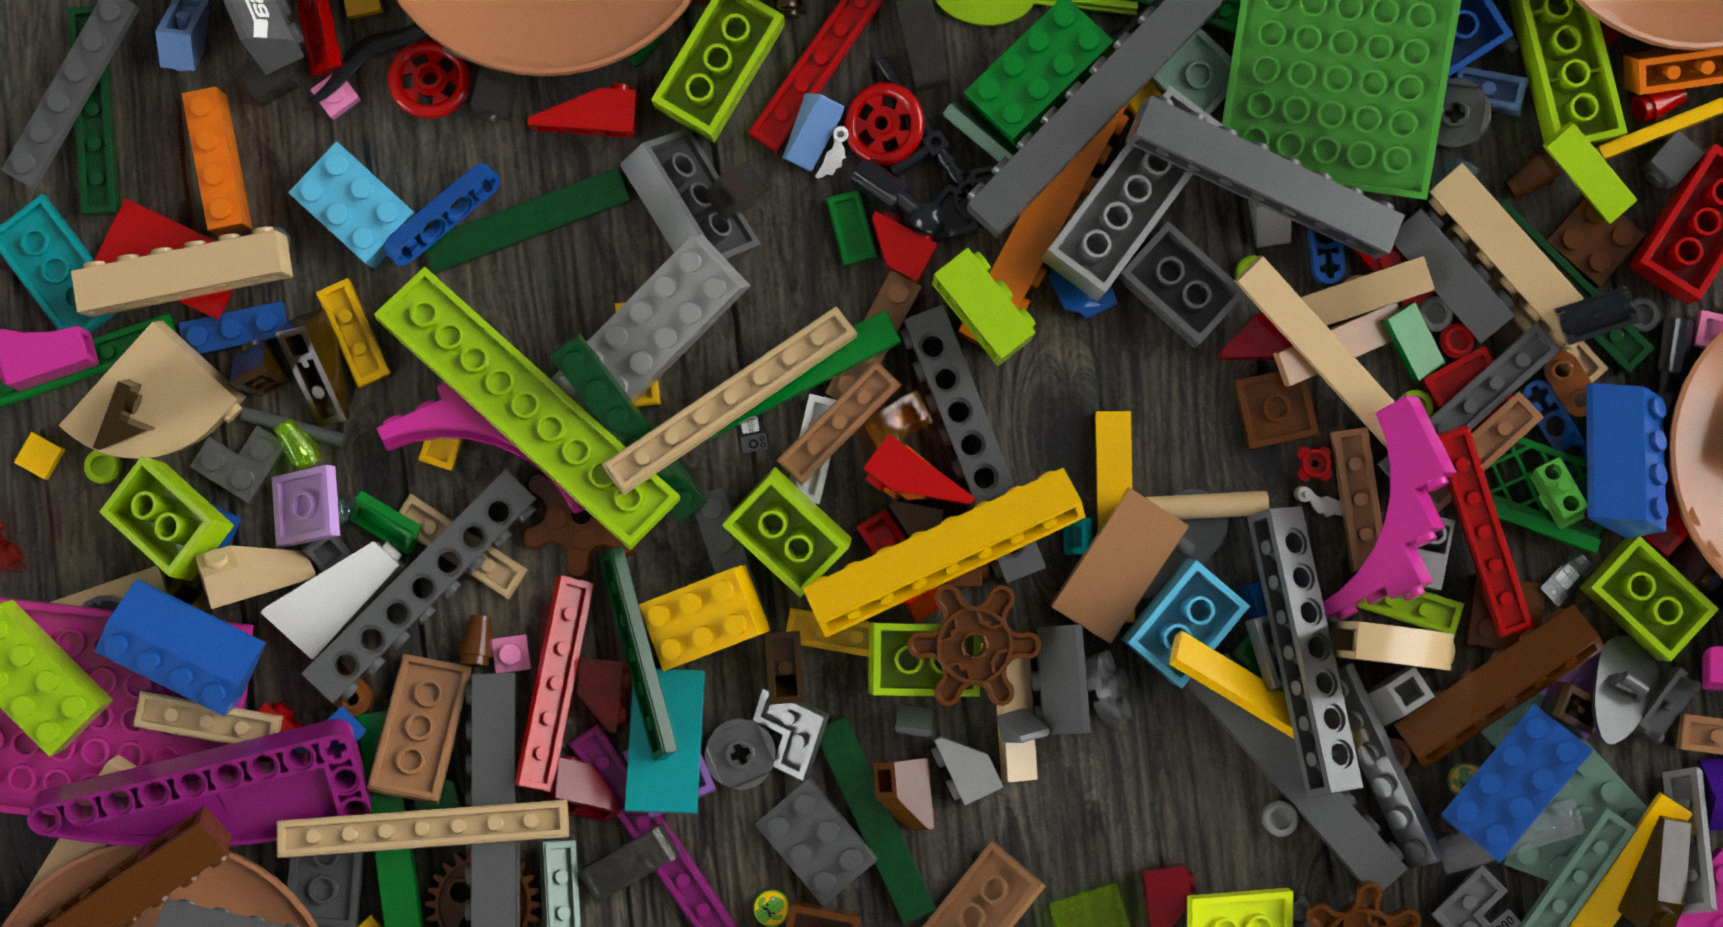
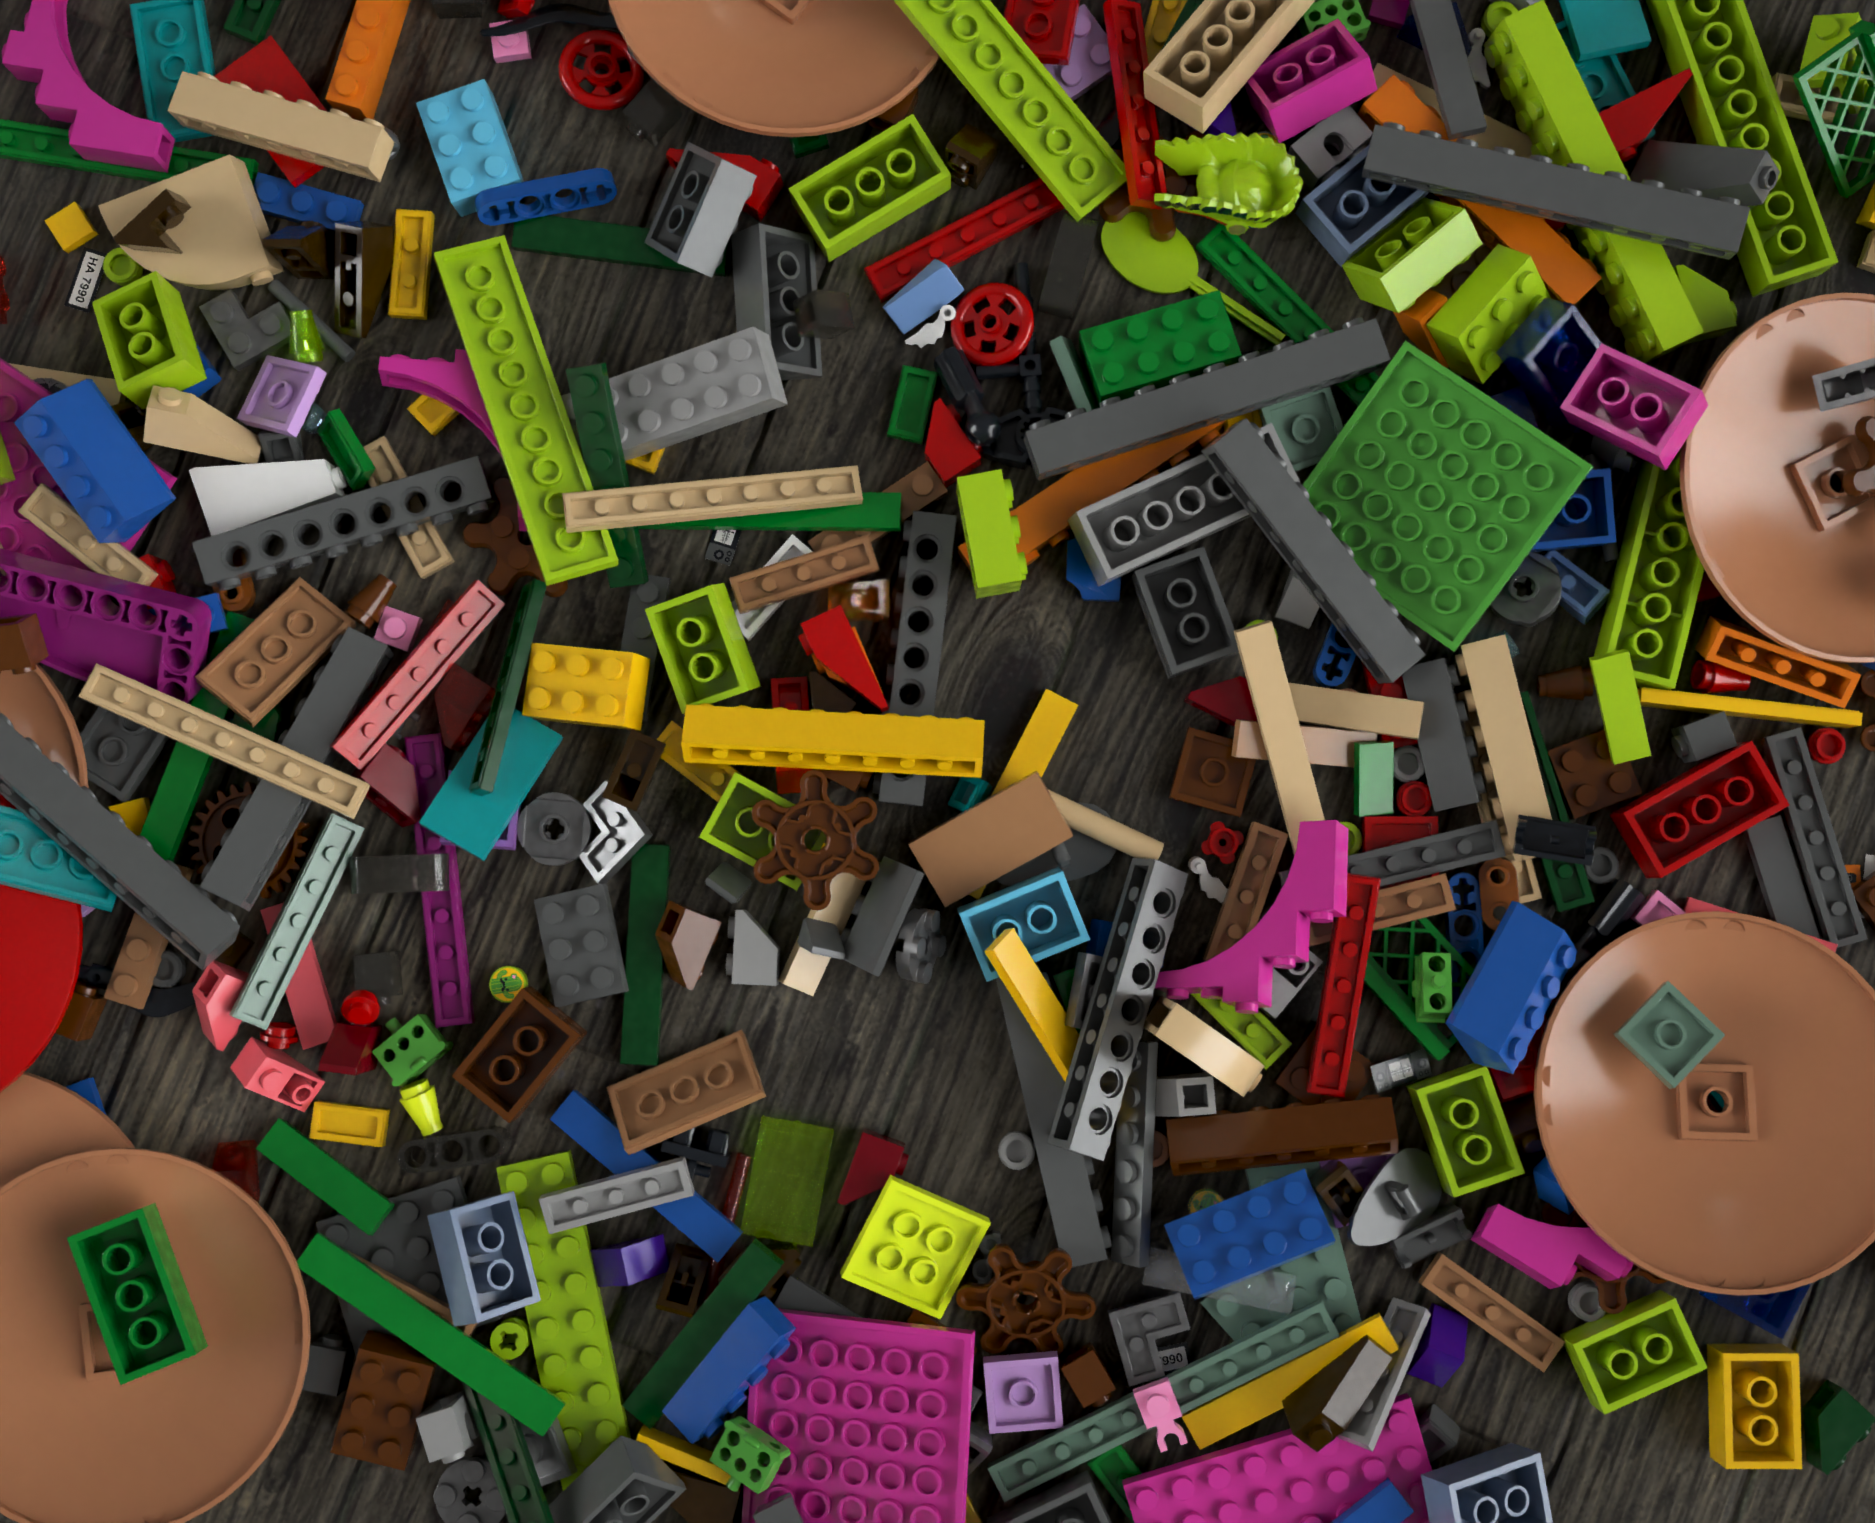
camera: 30 degrees right, 0 degrees up
none -> sticker [64,247,107,313]
none -> dark grey slope [644,142,757,278]

